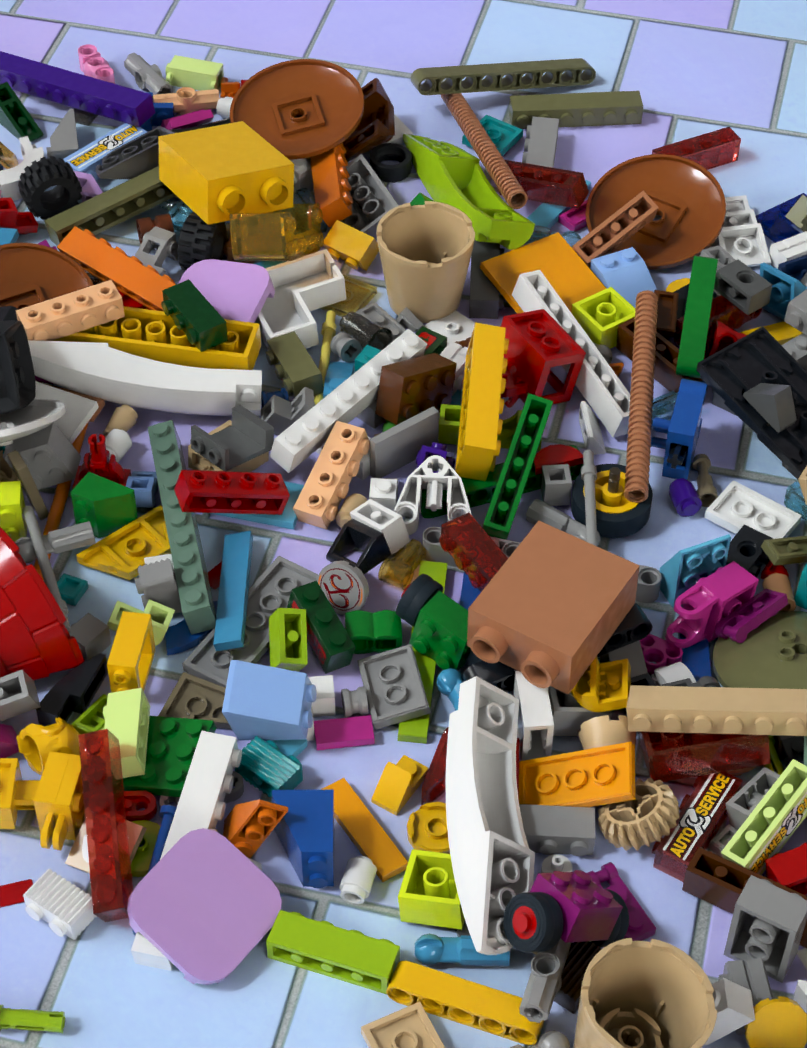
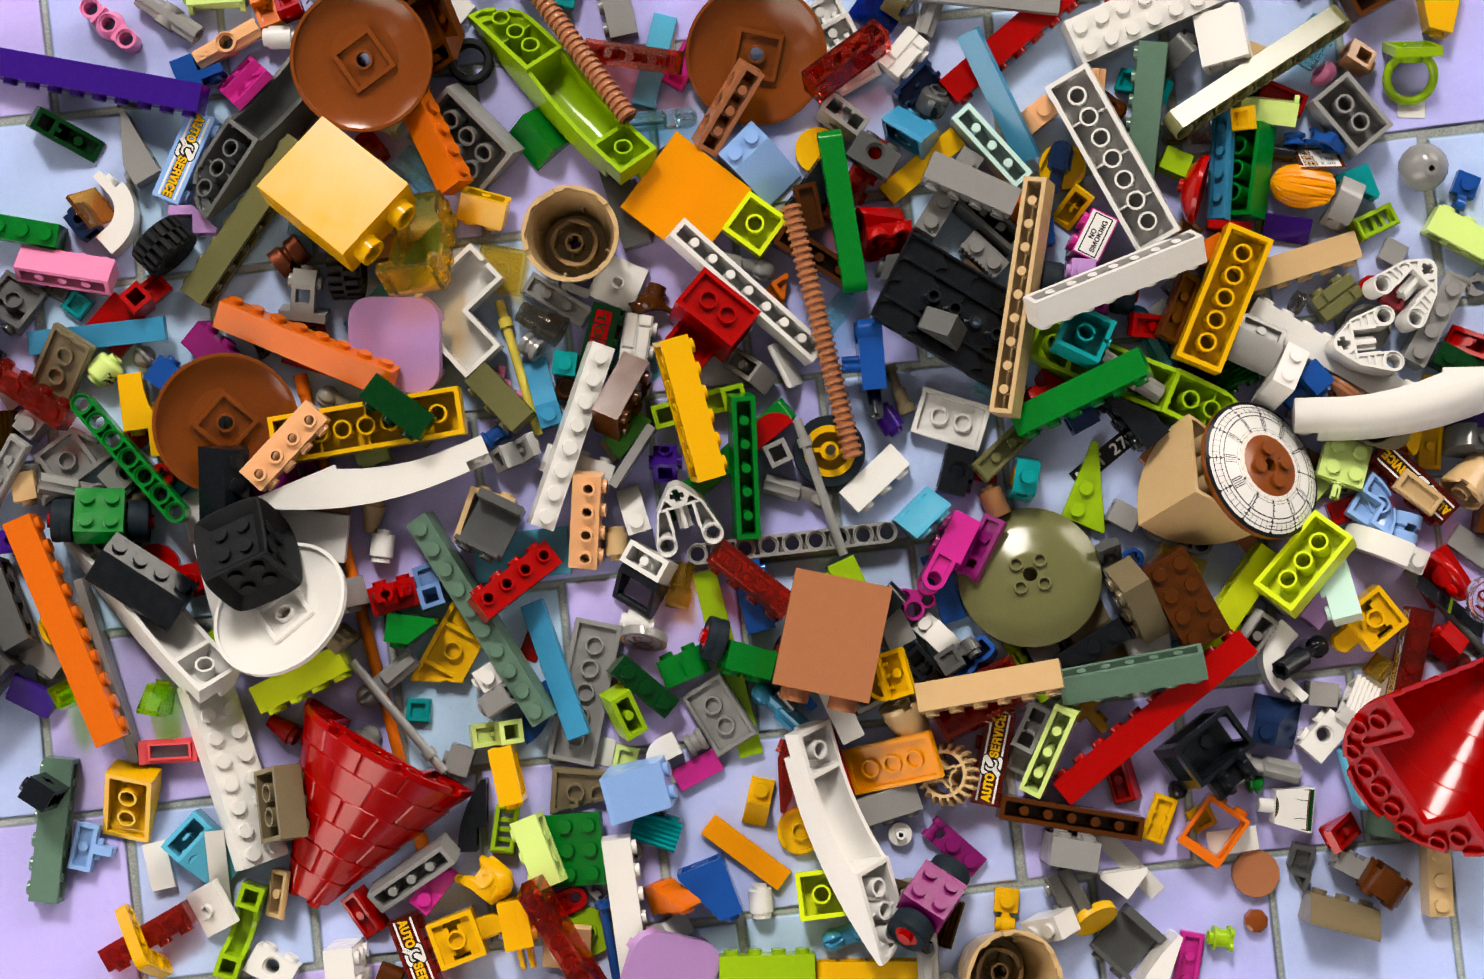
camera: 25 degrees left, 40 degrees up
none -> light grey slope [722,348,779,396]
none -> clear red brick [801,18,891,103]
none -> white brick [838,443,910,514]

